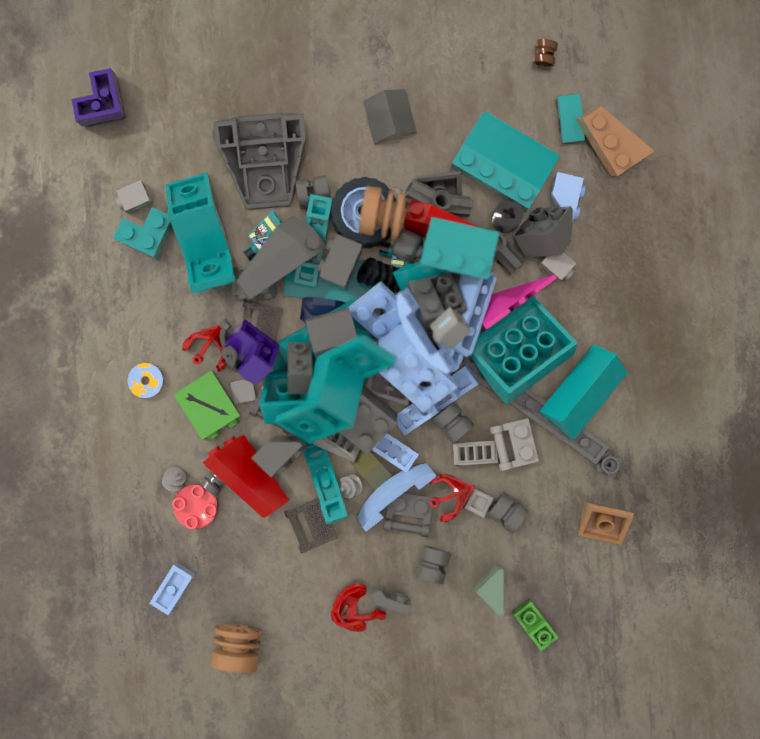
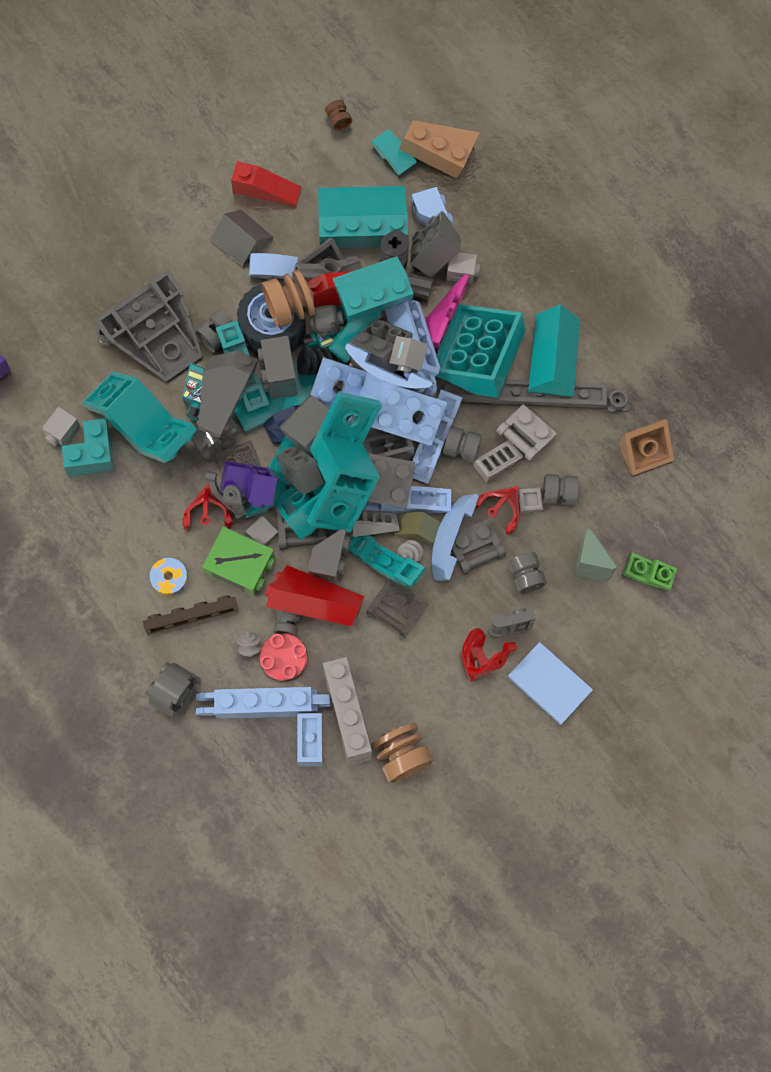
camera: 35 degrees left, 15 degrees down
none -> dark brown plate [143,595,239,635]
none -> dark grey brick [146,662,201,719]
none -> light blue hinge [196,687,330,719]
none -> red slope [231,161,301,207]
none -> light blue slope [249,253,298,281]
none -> light grey arch [323,657,372,766]
none -> light blue tile [507,642,593,726]

